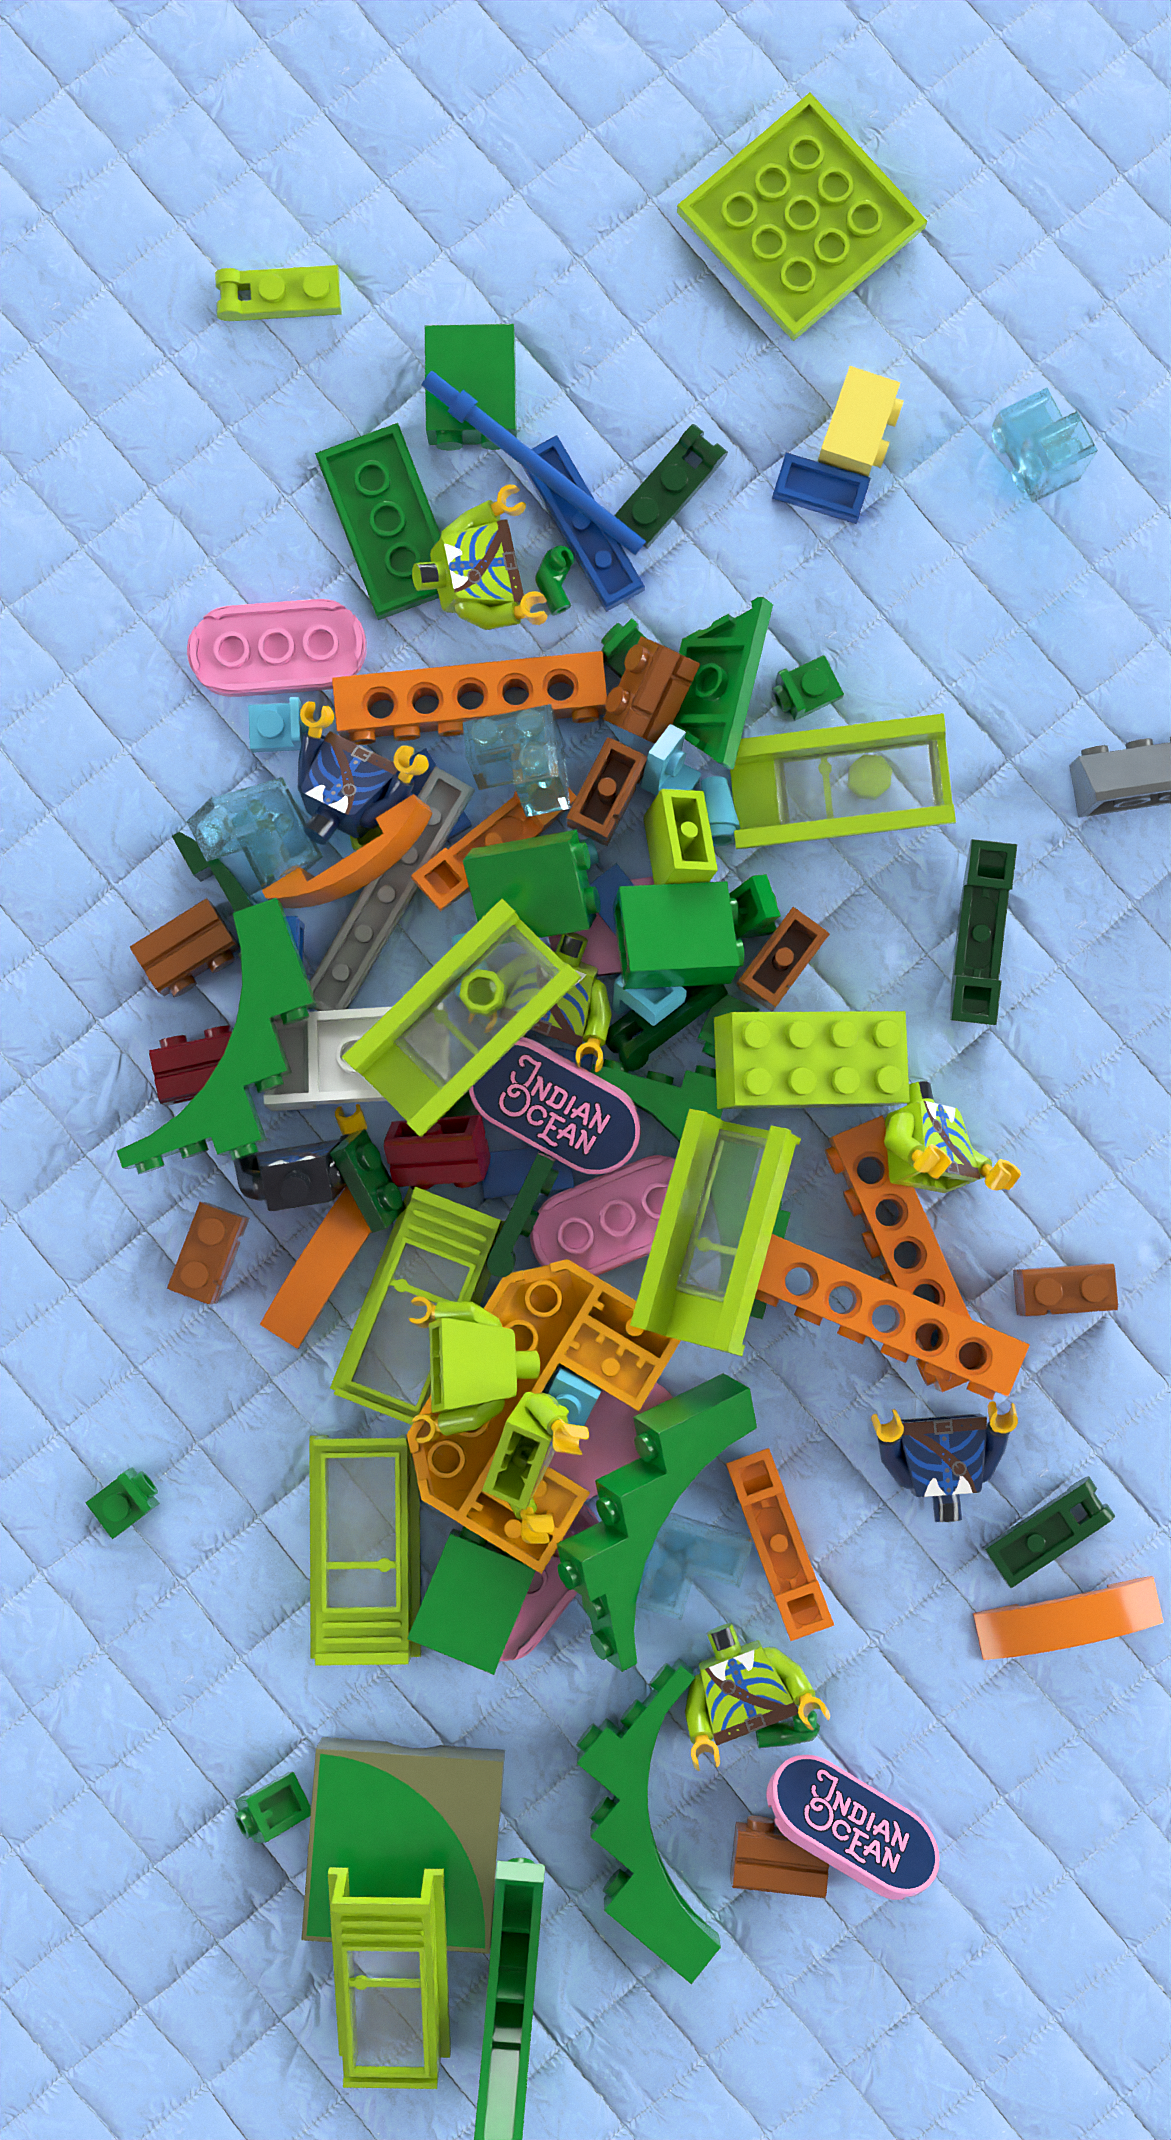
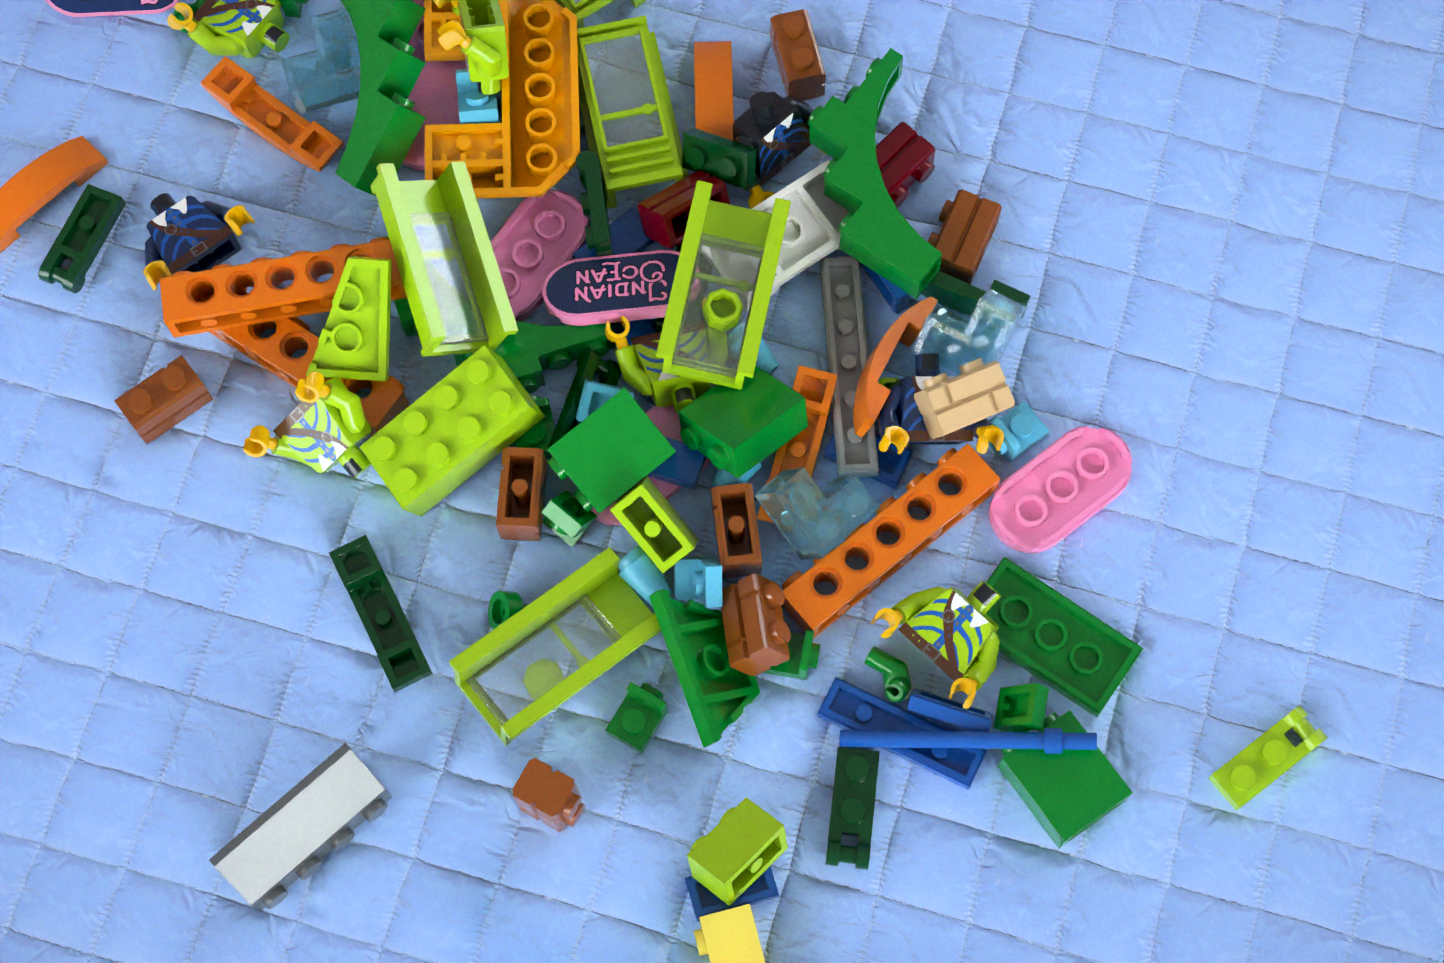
camera: 145 degrees right, 15 degrees down
lime torso [409,1296,540,1443] -> none
none -> lime wing [306,256,392,381]
none -> green tile [488,591,528,630]
none -> dark orange brick [512,758,585,832]
none -> lime brick [687,797,788,906]
none -> blue tile [907,688,993,731]
none -> tan brick [914,358,1015,439]
none -> green bracket [994,683,1049,732]

